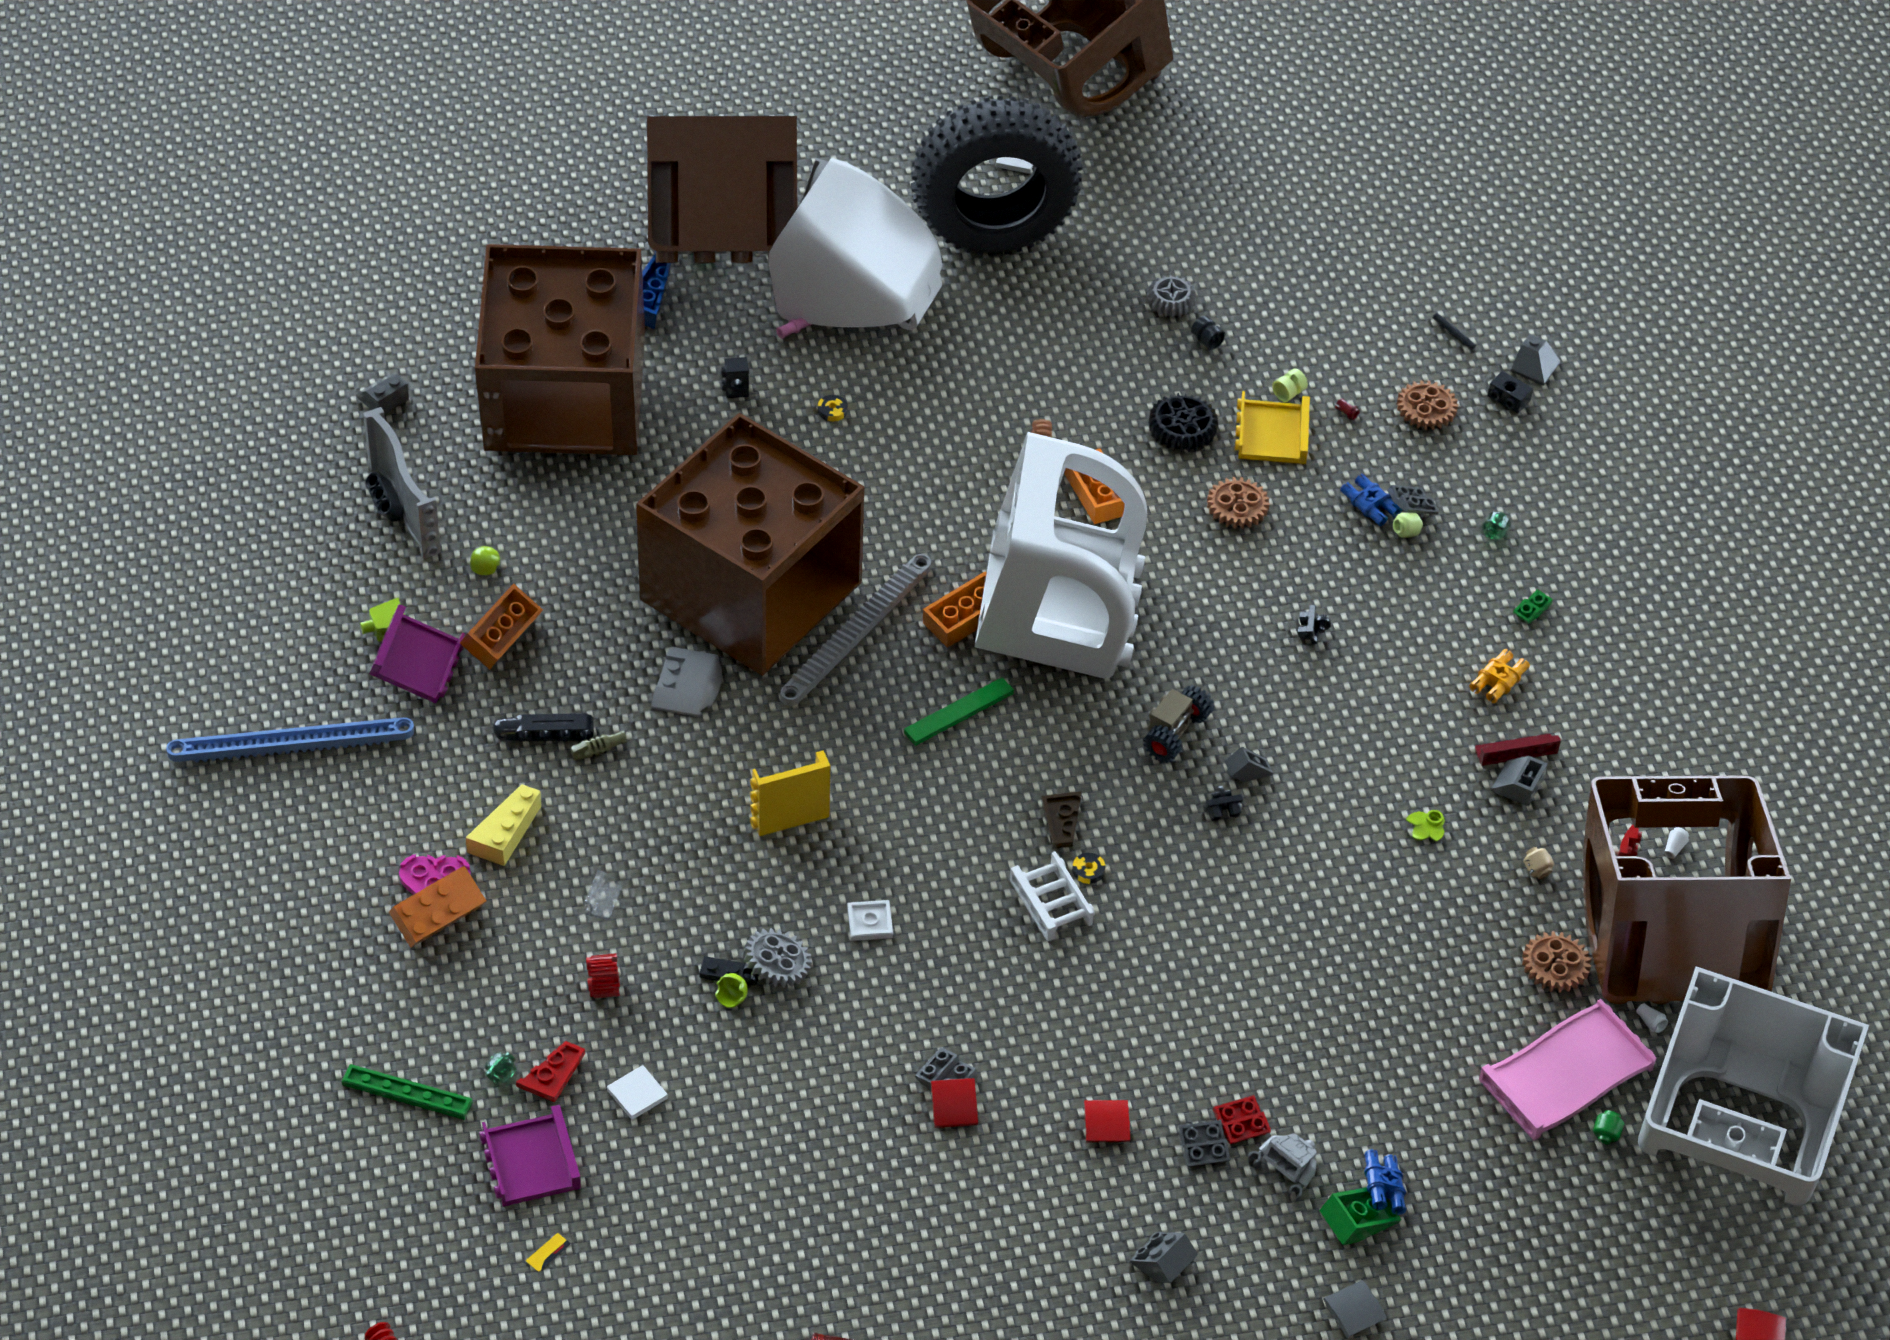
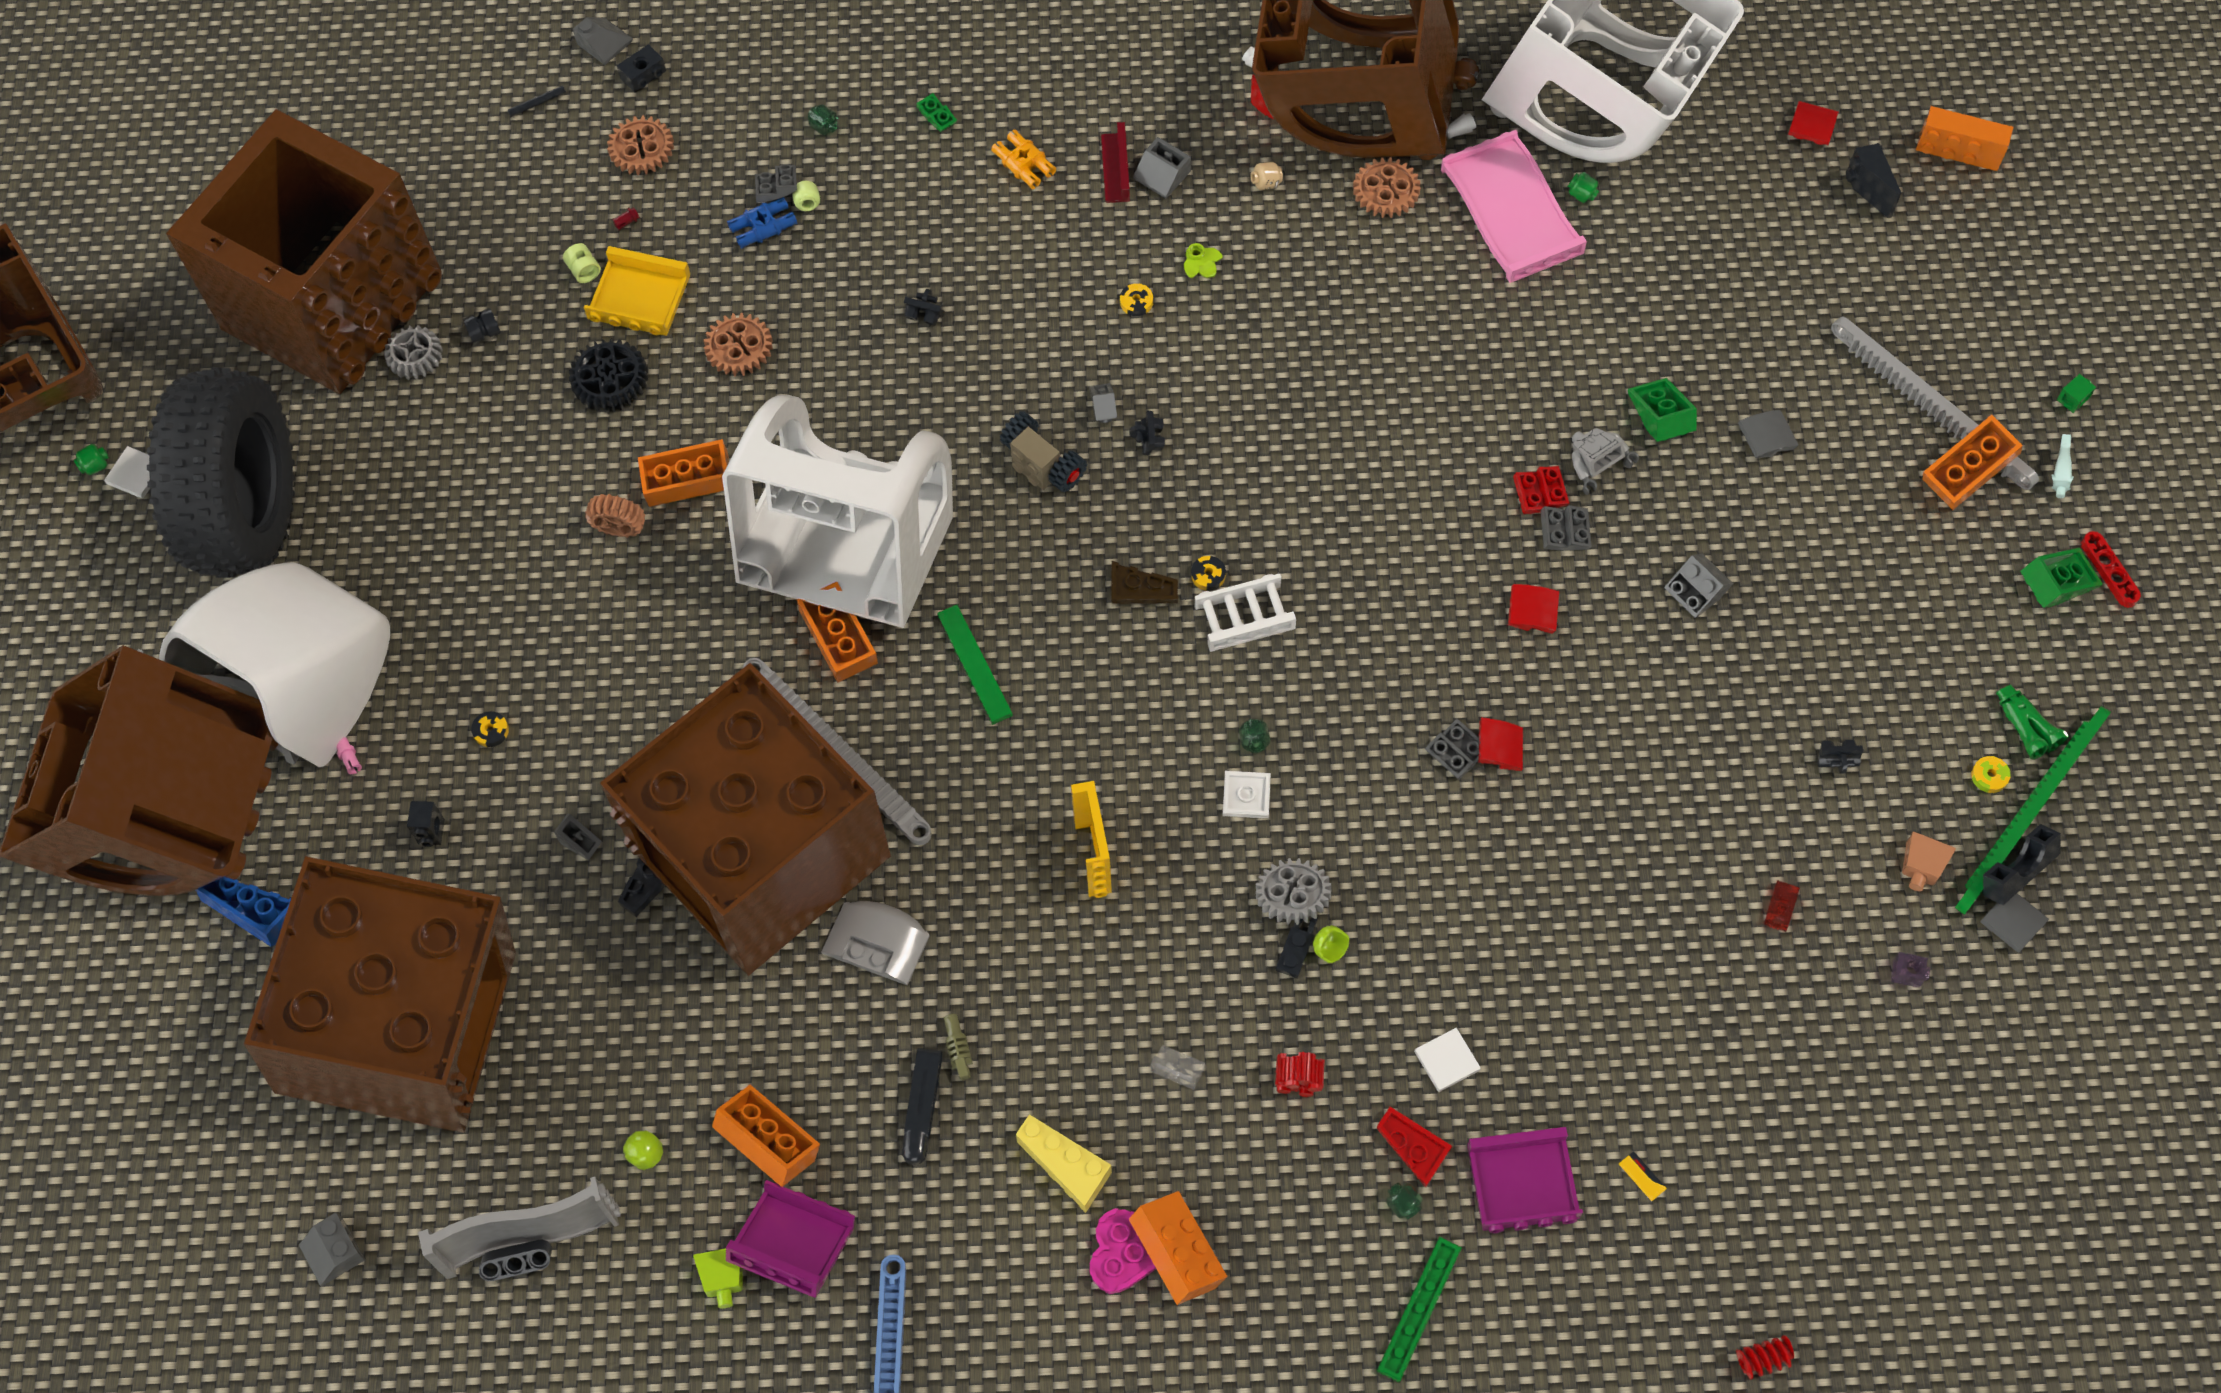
camera: 75 degrees left, 15 degrees up
blue pin [1364,1149,1406,1215] -> none
none -> reddish brown door [166,109,442,394]
none -> yellow piece [1120,284,1153,316]
none -> clear green head [1239,719,1271,753]

